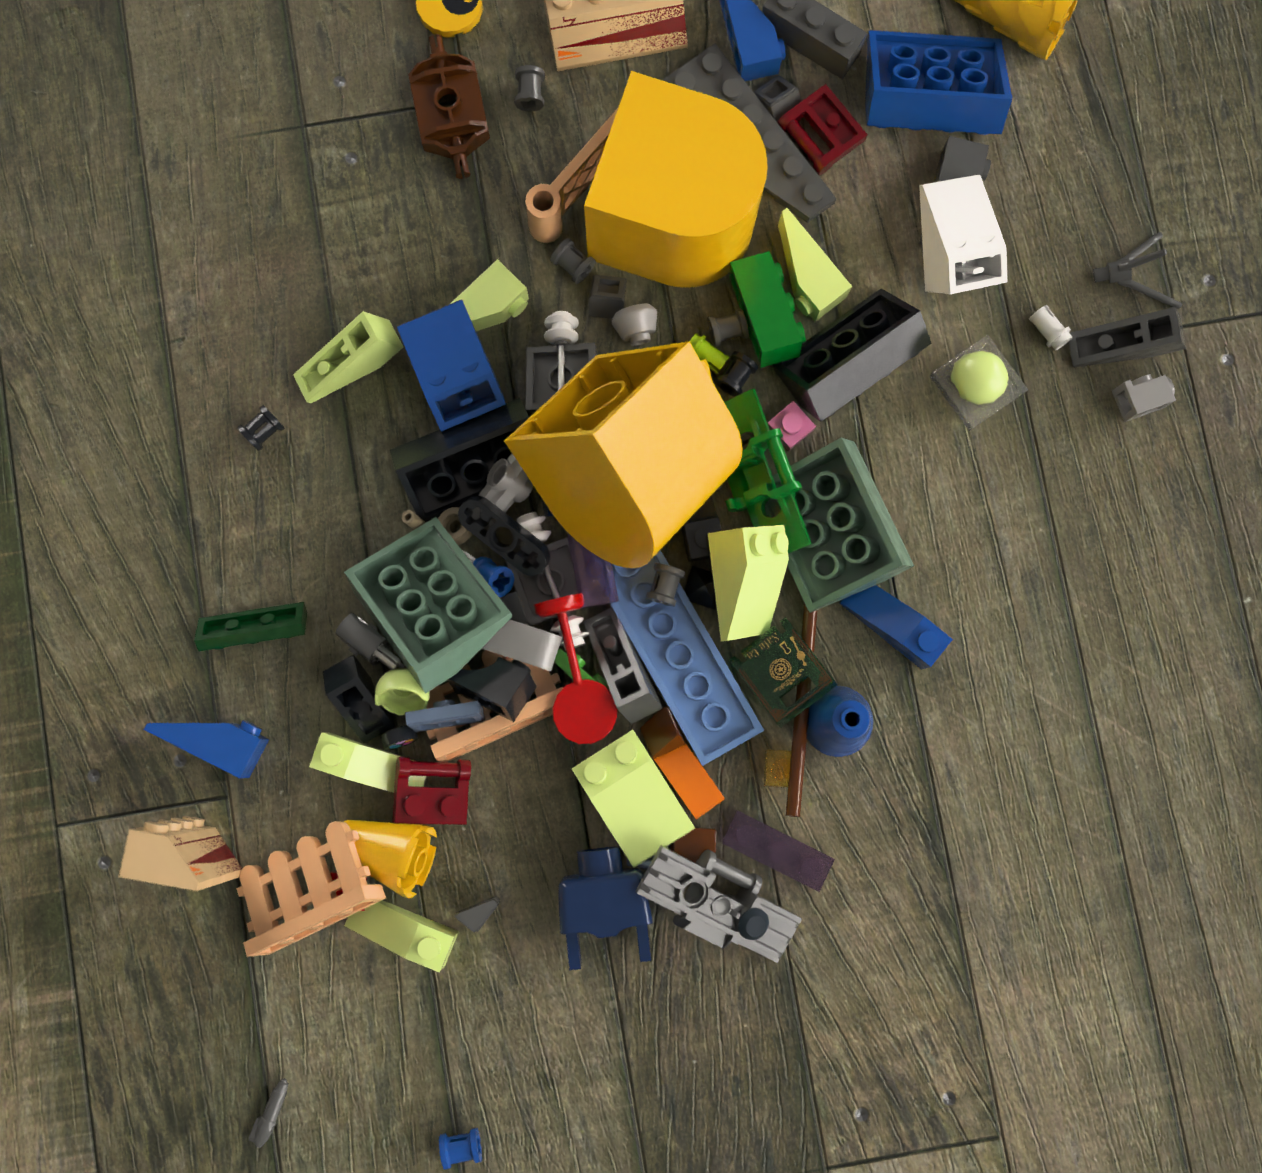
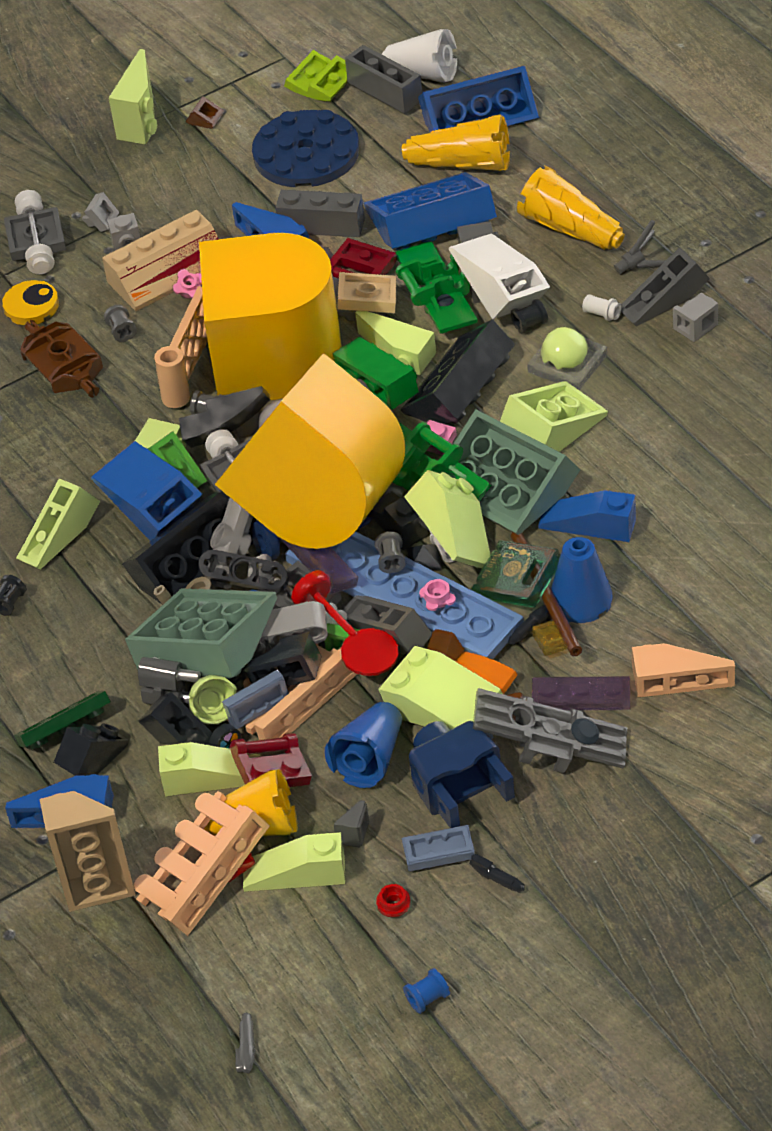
camera: 15 degrees left, 35 degrees down
none -> black slope [53,723,129,776]
none -> bright green plate [147,431,207,488]
none -> bright pink plate [173,269,202,298]
none -> black slope [179,386,271,448]
none -> blue cone [325,702,402,788]
none -> tan tile [337,272,396,313]
none -> red plate [376,884,411,917]
none -> green piece [396,242,478,334]
none -> sand blue plate [402,825,475,872]
none -> bright pink plate [419,579,456,611]
none -> black piece [469,854,525,893]
none -> yellowish green slope [500,381,608,452]
none -> black piece [508,605,550,645]
none -> black bush [511,299,548,334]
none -> yellow cone [517,165,625,250]
none -> light nougat slope [632,643,735,697]

